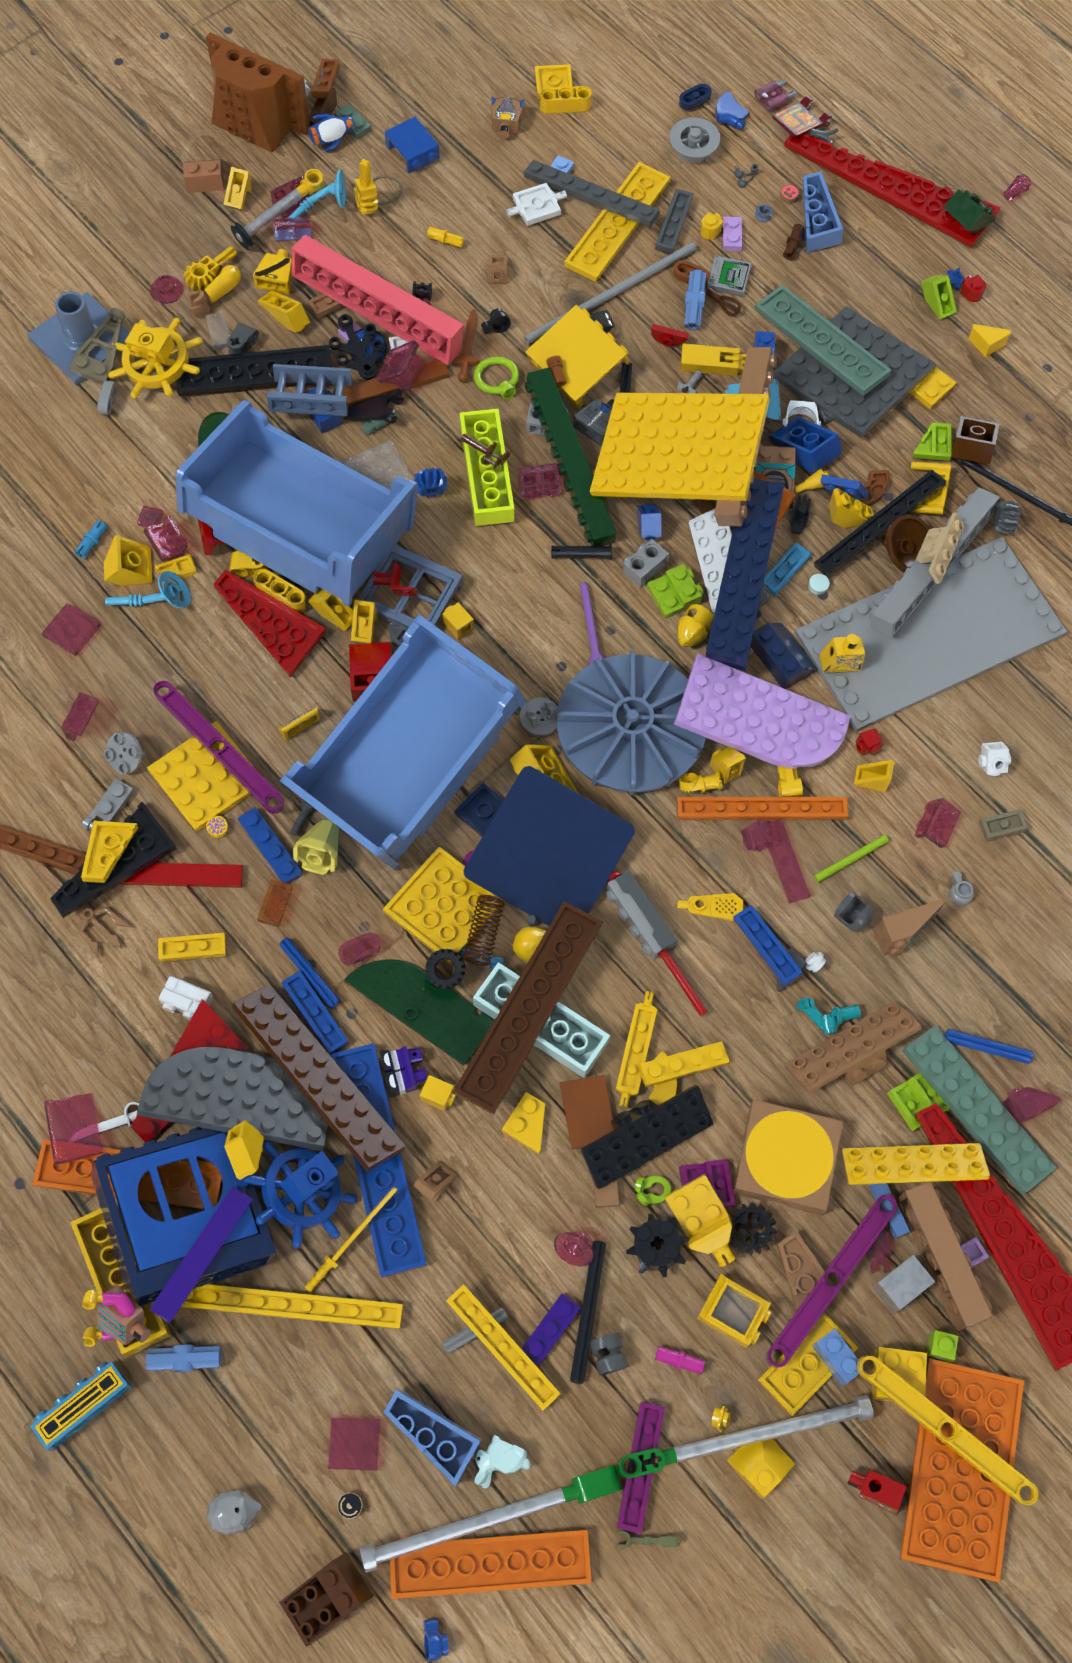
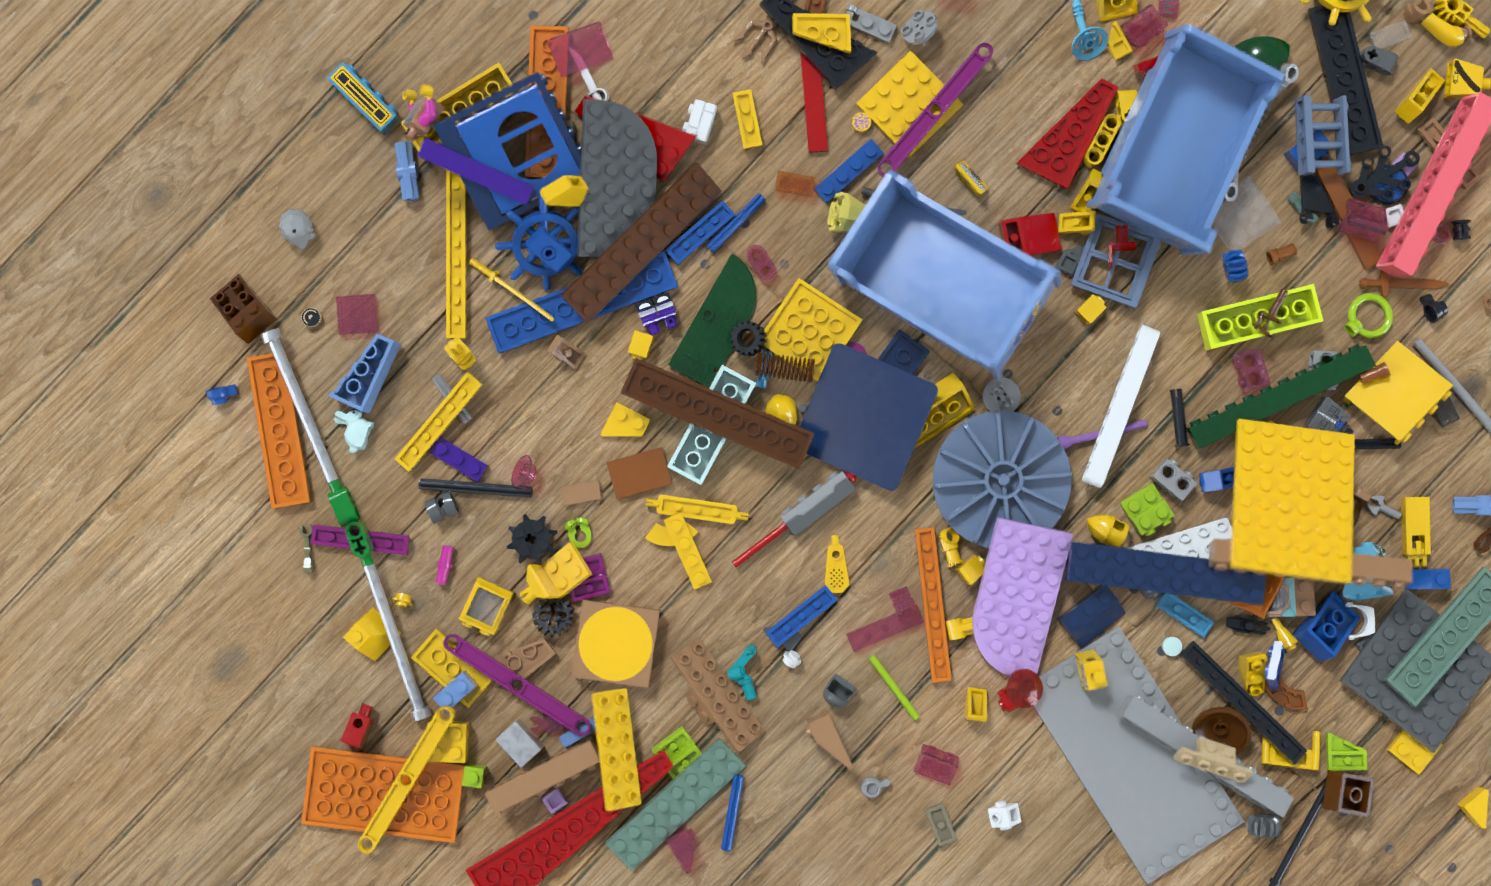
camera: 85 degrees right, 20 degrees up
black bracket [581,1085,713,1189] -> none
red plate [651,324,689,346] -> none
none -> yellow gear [445,337,476,370]
none -> clear red dish [1006,669,1043,708]
none -> white beam [1082,324,1160,488]
none -> dark orange pin [1266,244,1297,265]

